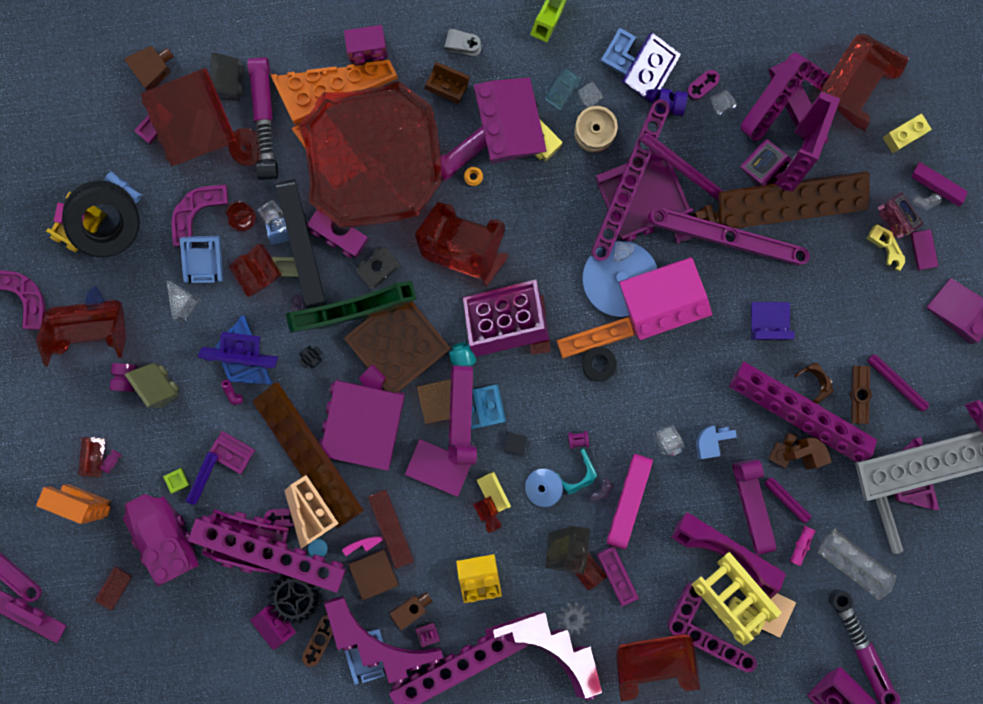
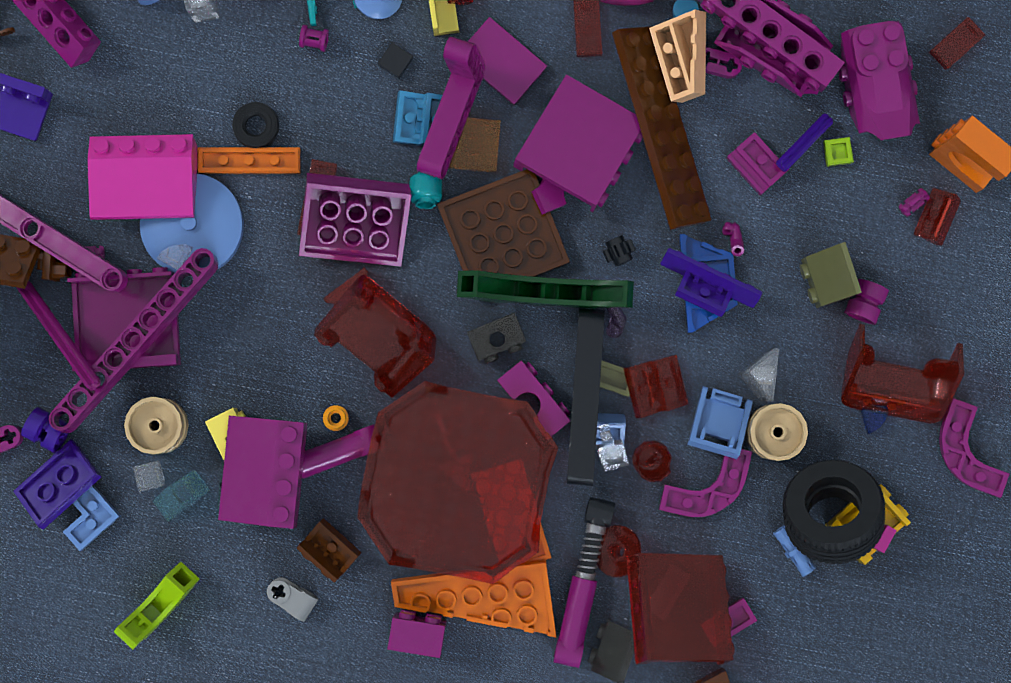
camera: 160 degrees left, 0 degrees up
none -> tan wheel [746,403,808,461]

